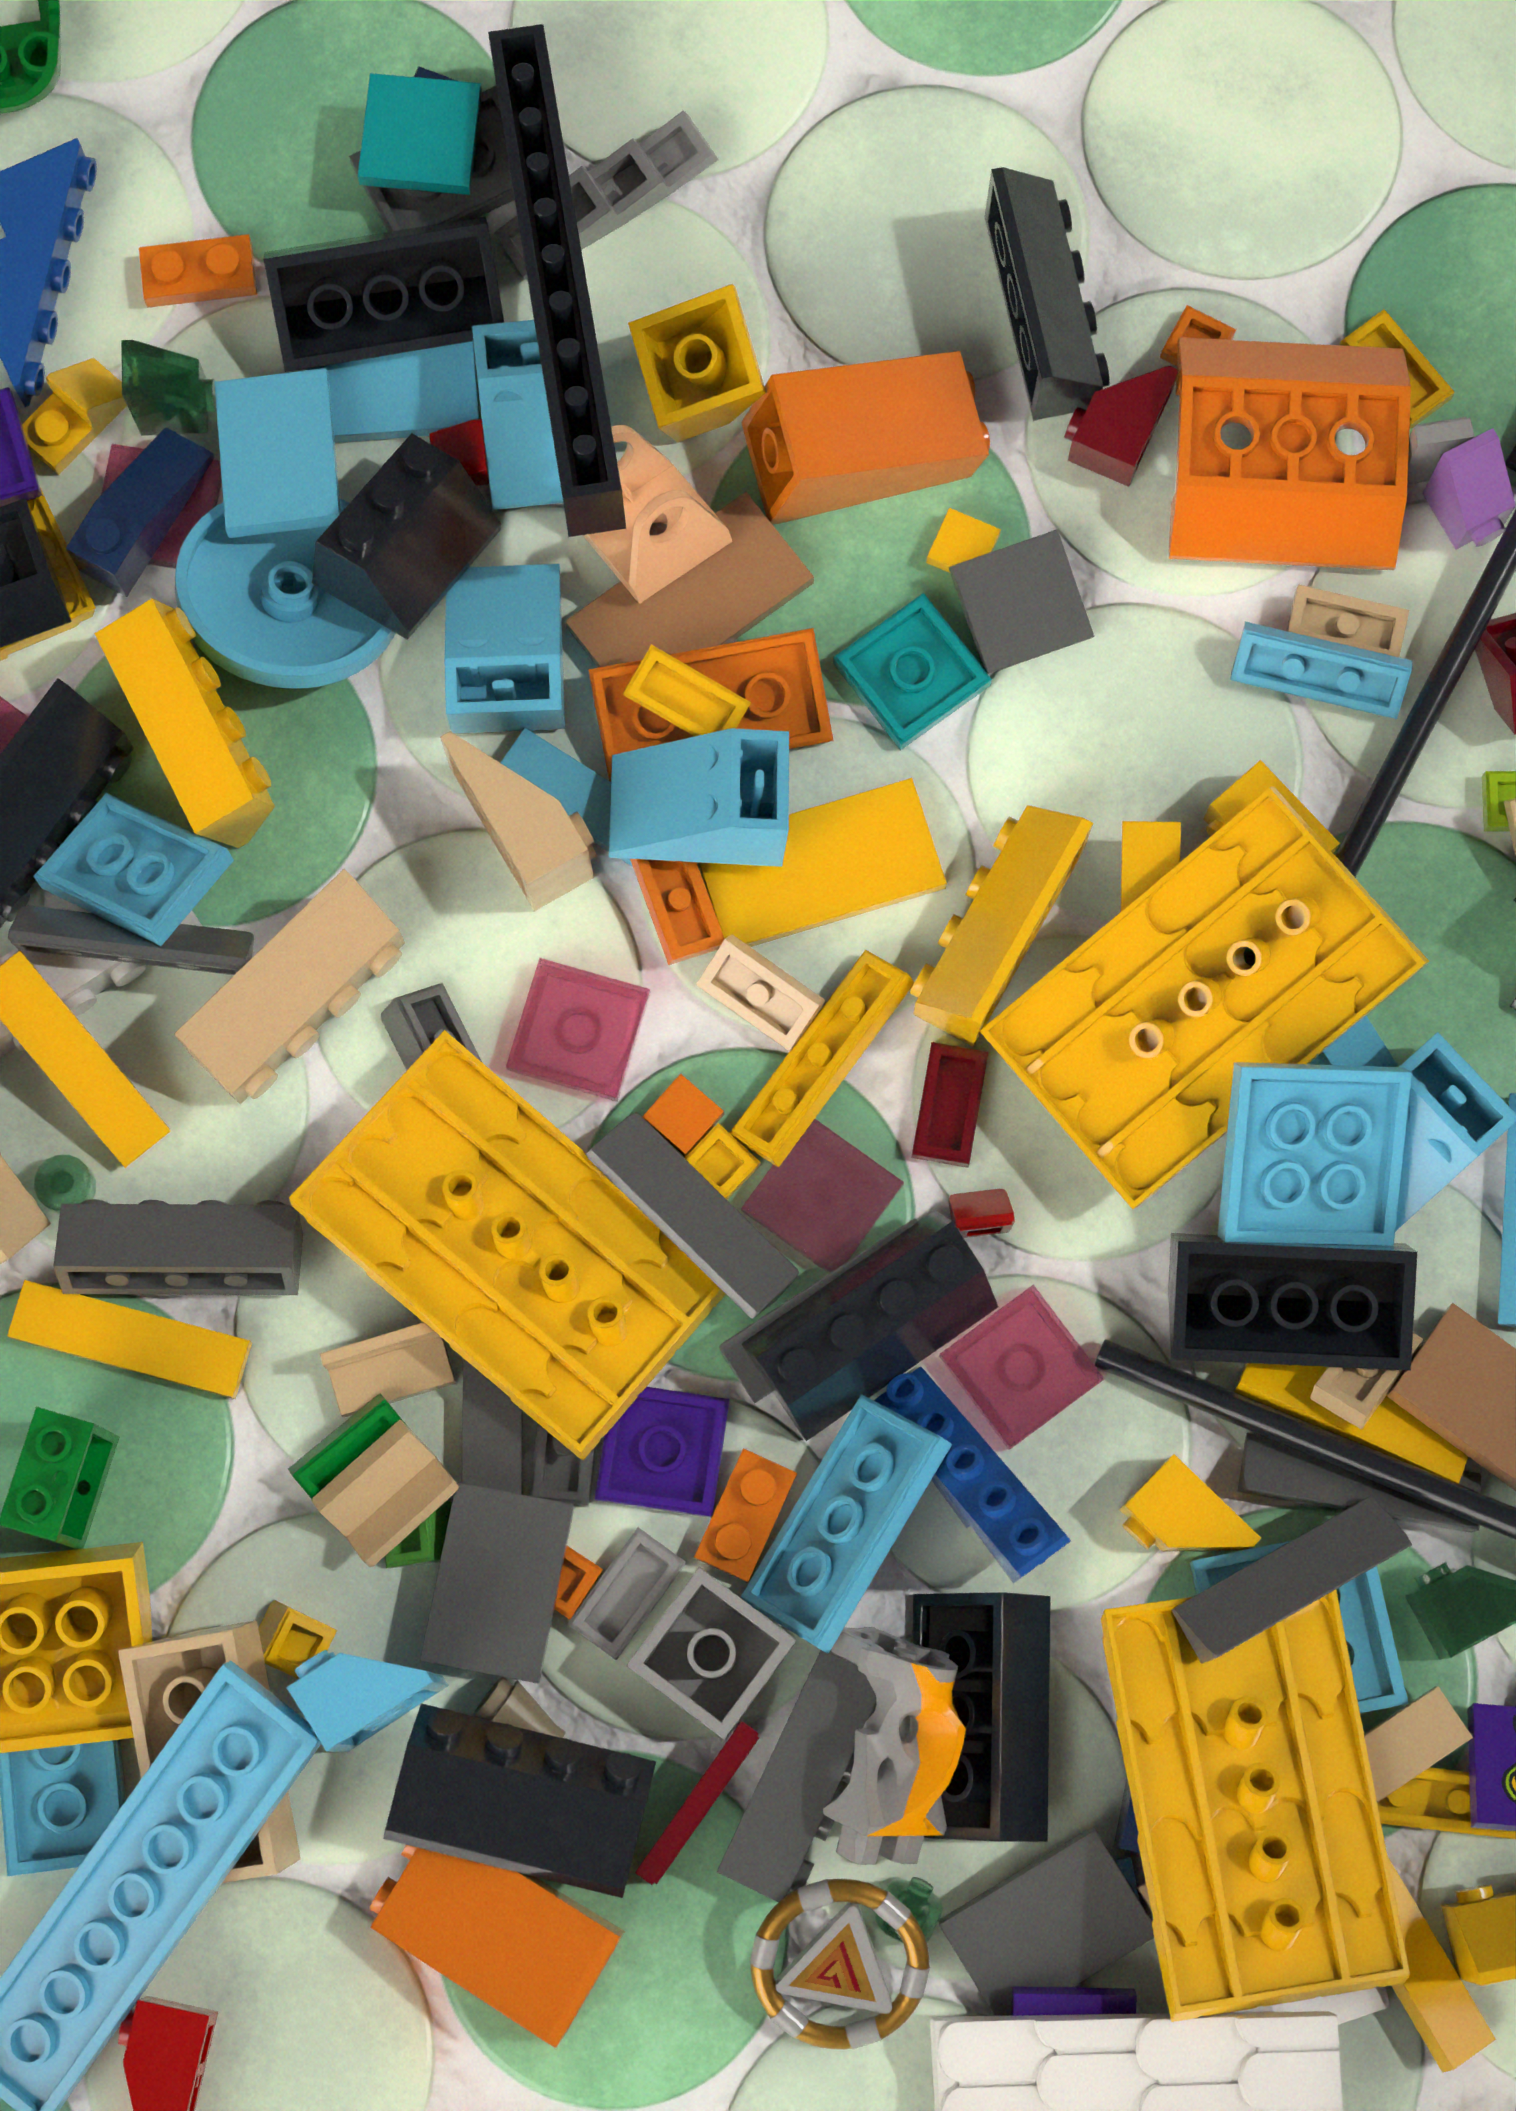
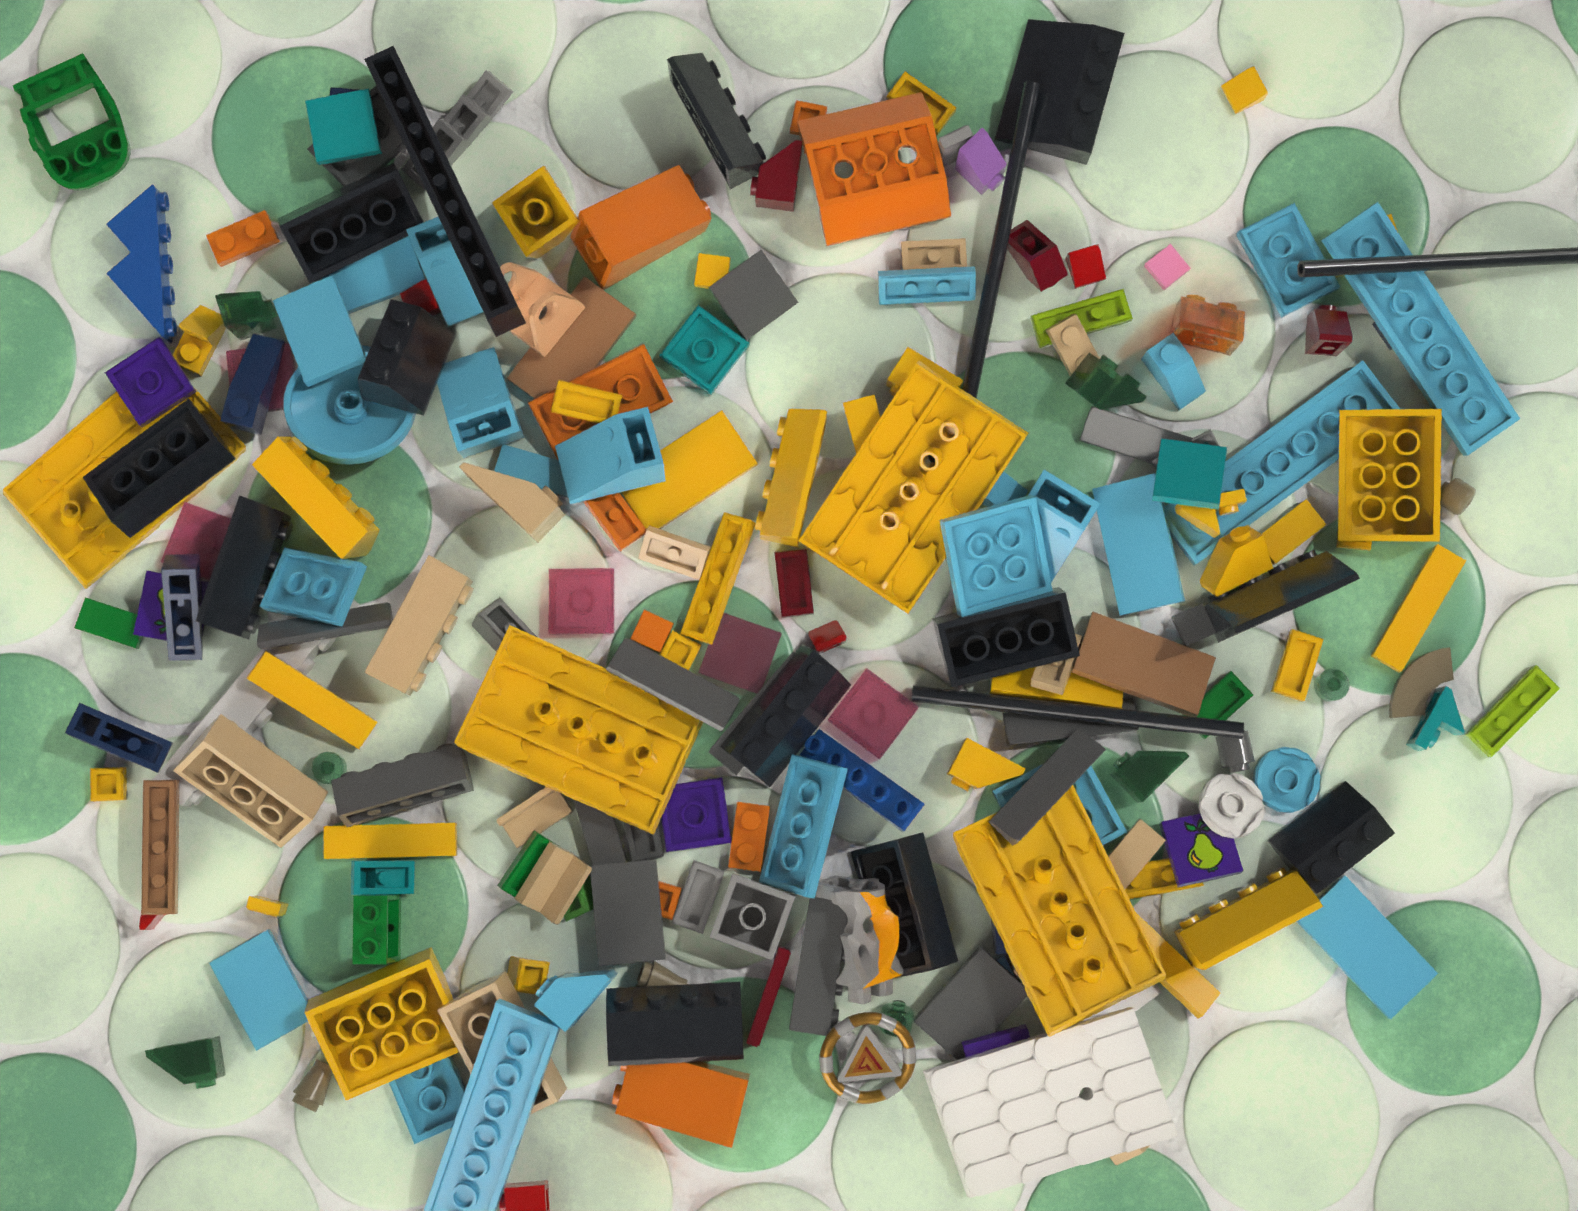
camera: 15 degrees left, 5 degrees up
none -> teal slope [351,861,415,895]

